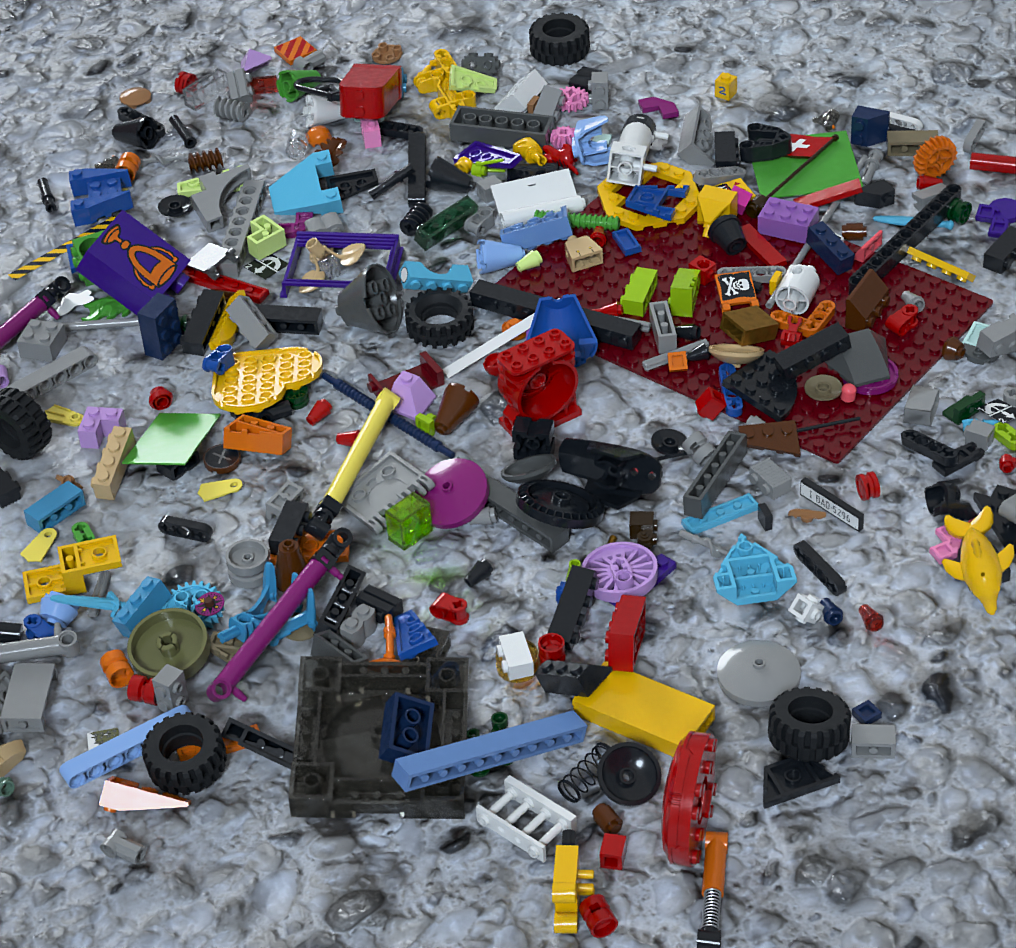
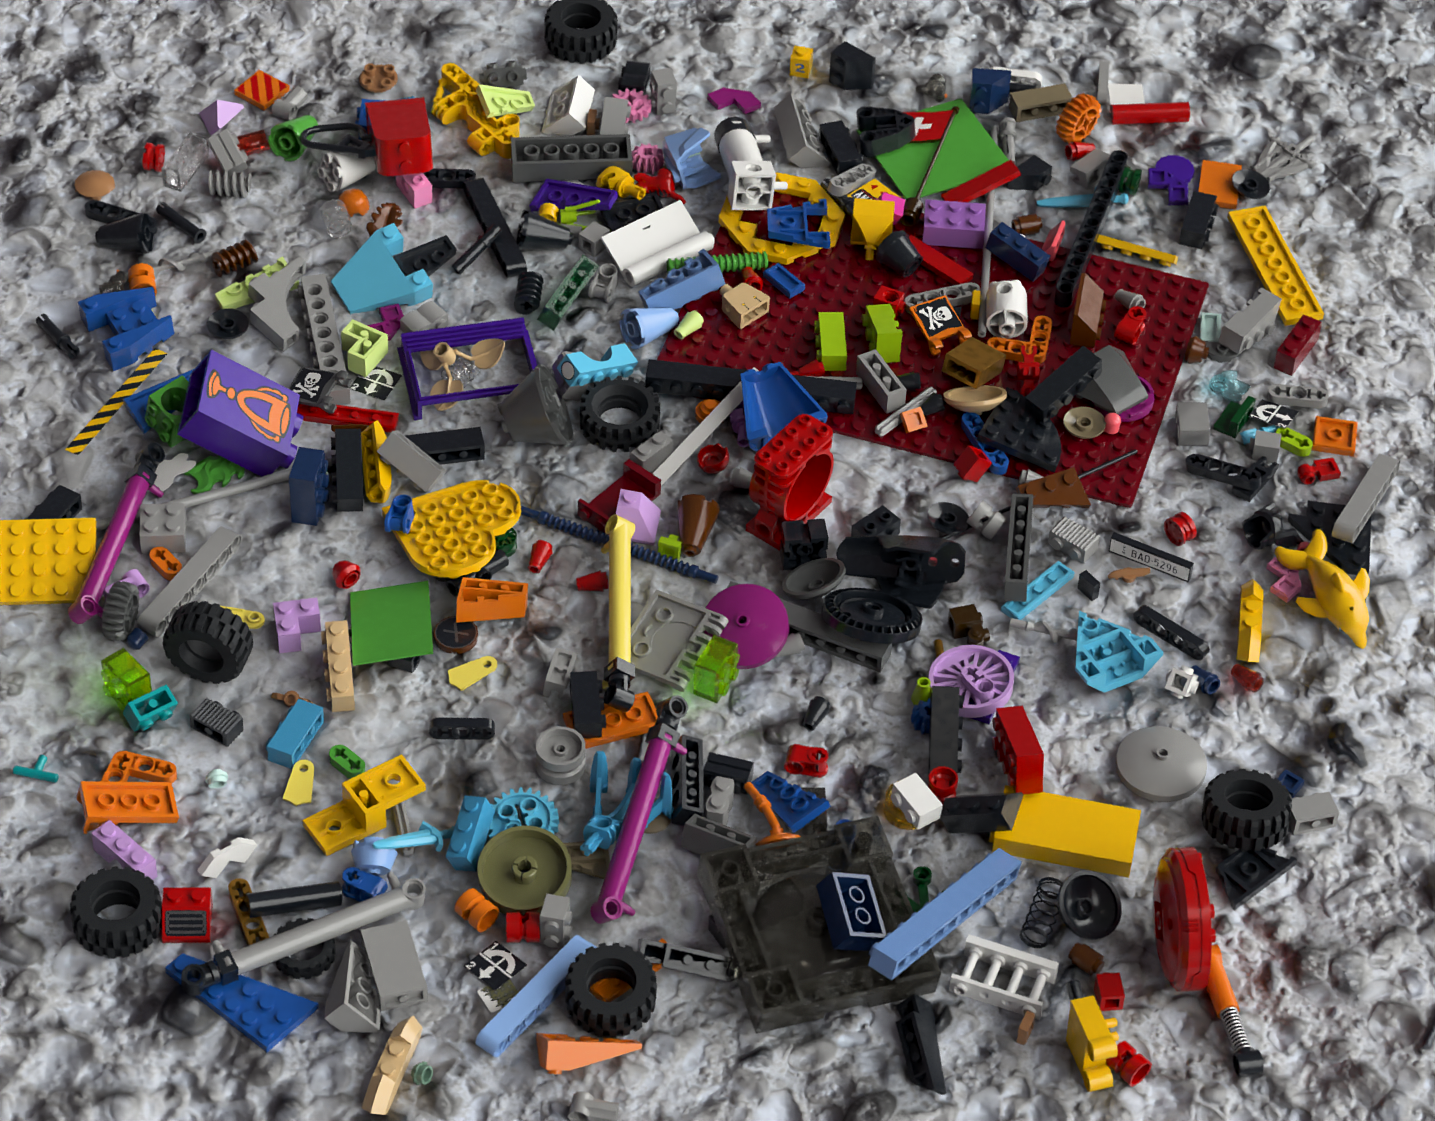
camera: 25 degrees left, 5 degrees up
piece [195,592,225,616] -> none
reddish brown cone [275,539,308,592] -> none
none -> orange beam [149,547,182,581]
none -> black sticker [464,941,527,991]
none -> light grey brick [629,431,673,473]
none -> black slope [829,41,876,90]
none -> black brick [851,505,901,536]
none -> black wedge [895,994,946,1095]
none -> medium nougat tile [1016,1011,1035,1045]
none -> white sticker [1108,84,1145,106]
none -> clear light blue plate [1209,370,1251,402]
none -> yellow brick [1236,579,1263,662]

